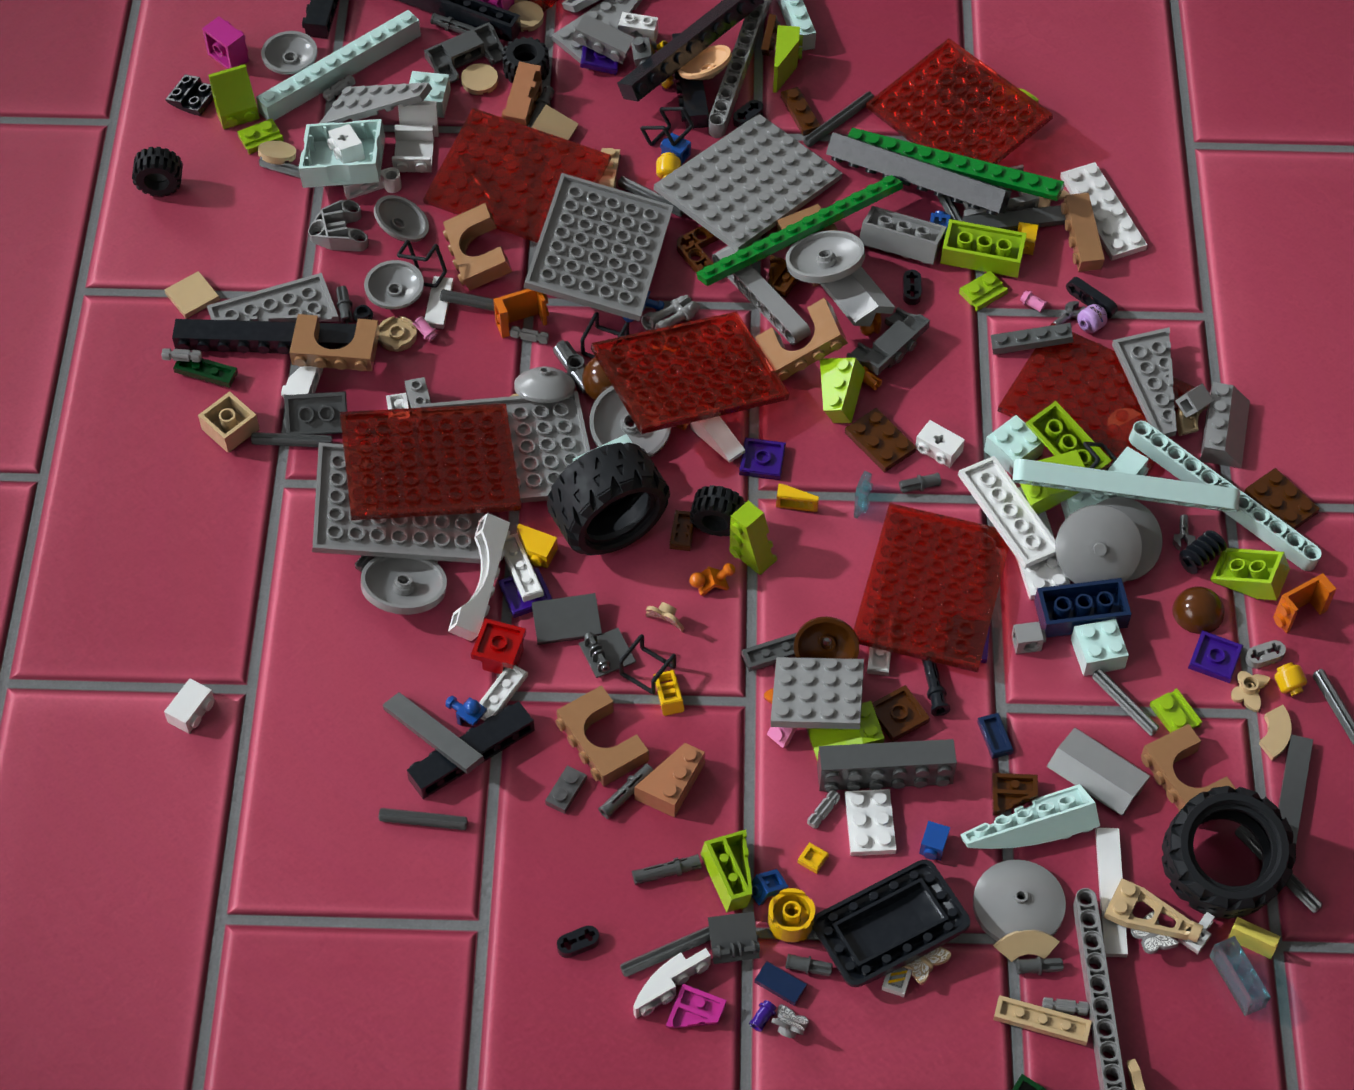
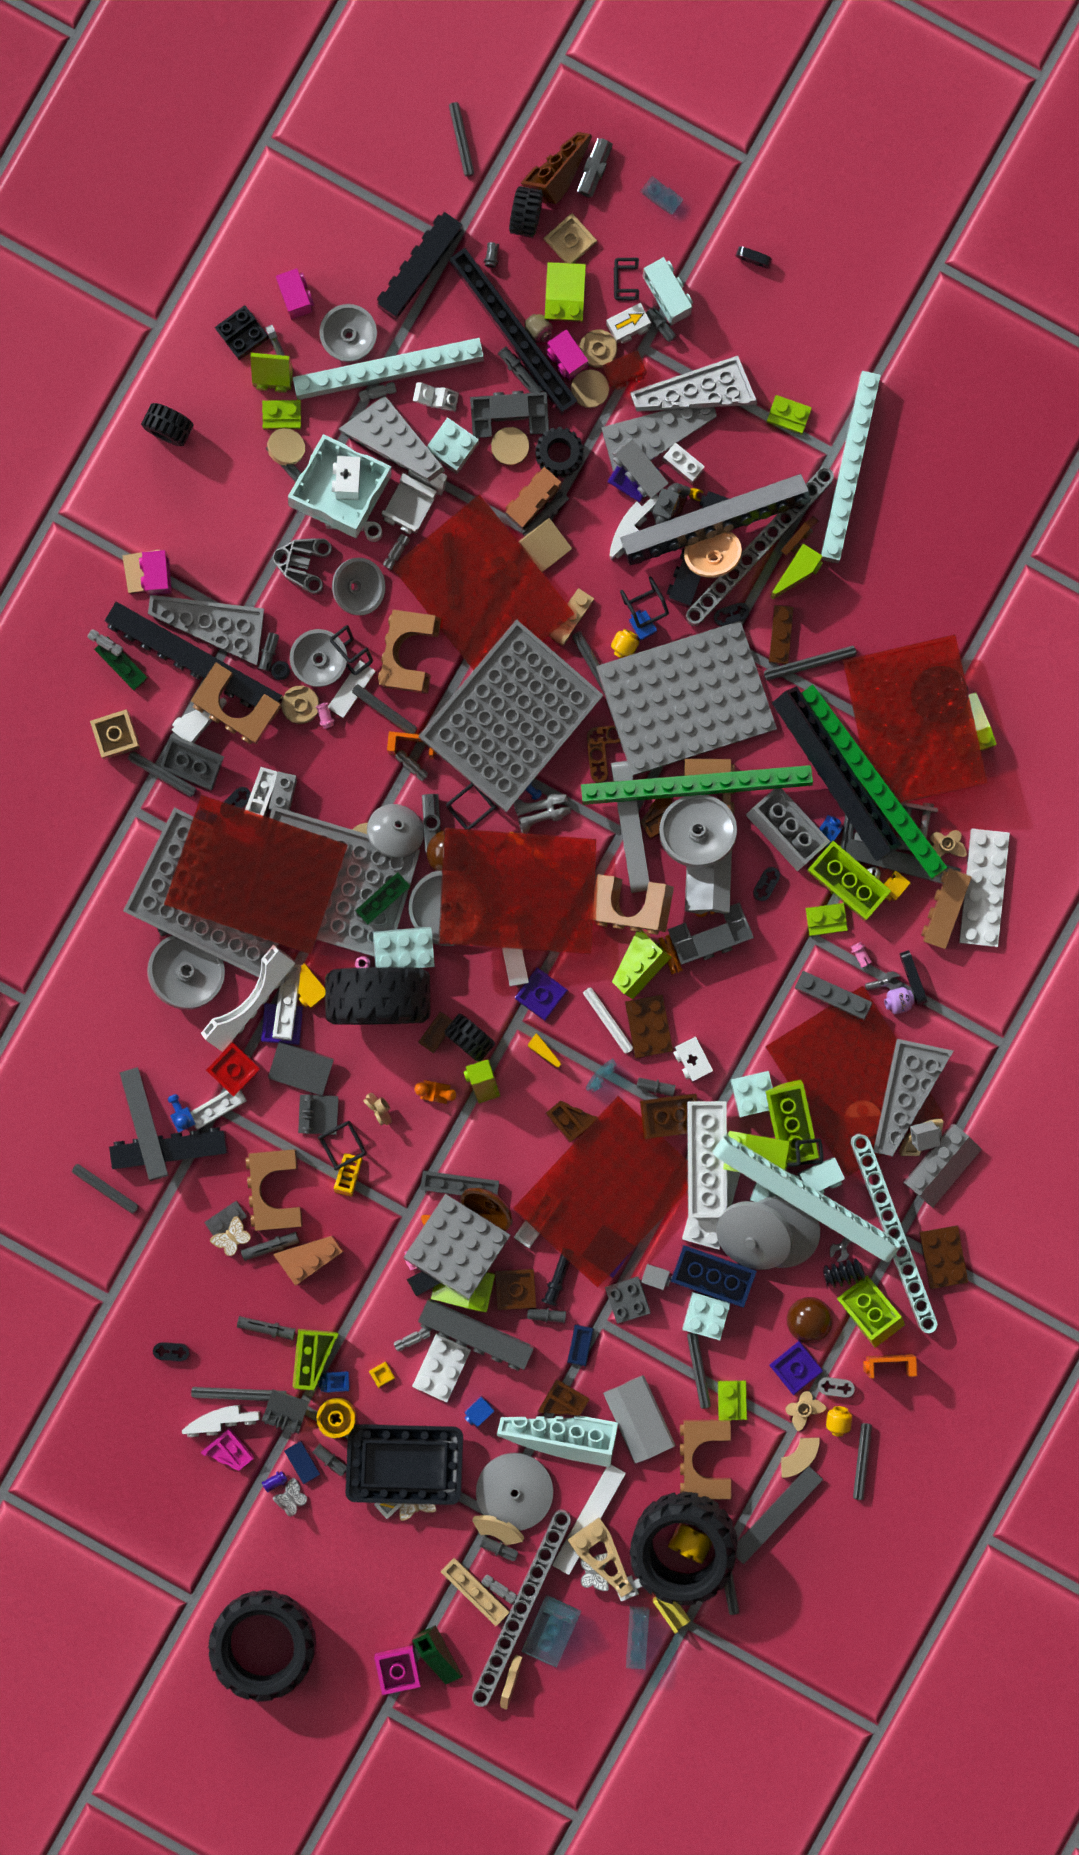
camera: 30 degrees right, 30 degrees up
none -> dark pink brick [139,550,172,595]
none -> animal [210,1216,251,1256]
none -> dark green plate [355,872,411,925]
none -> light grey axle [383,534,410,570]
none -> black slope [407,1271,440,1296]
none -> white slope [413,382,459,411]
none -> clear light blue slope [521,1595,581,1668]
none -> dark grey axle [527,1308,566,1324]
none -> reddish brown wing [545,1101,598,1143]
none -> white axle [583,987,633,1054]
none -> dark grey hinge [605,1276,651,1324]
none -> white slope [609,494,659,560]
none -> reddish brown plate [640,1094,697,1139]
none -> yellow brick [667,1523,712,1564]

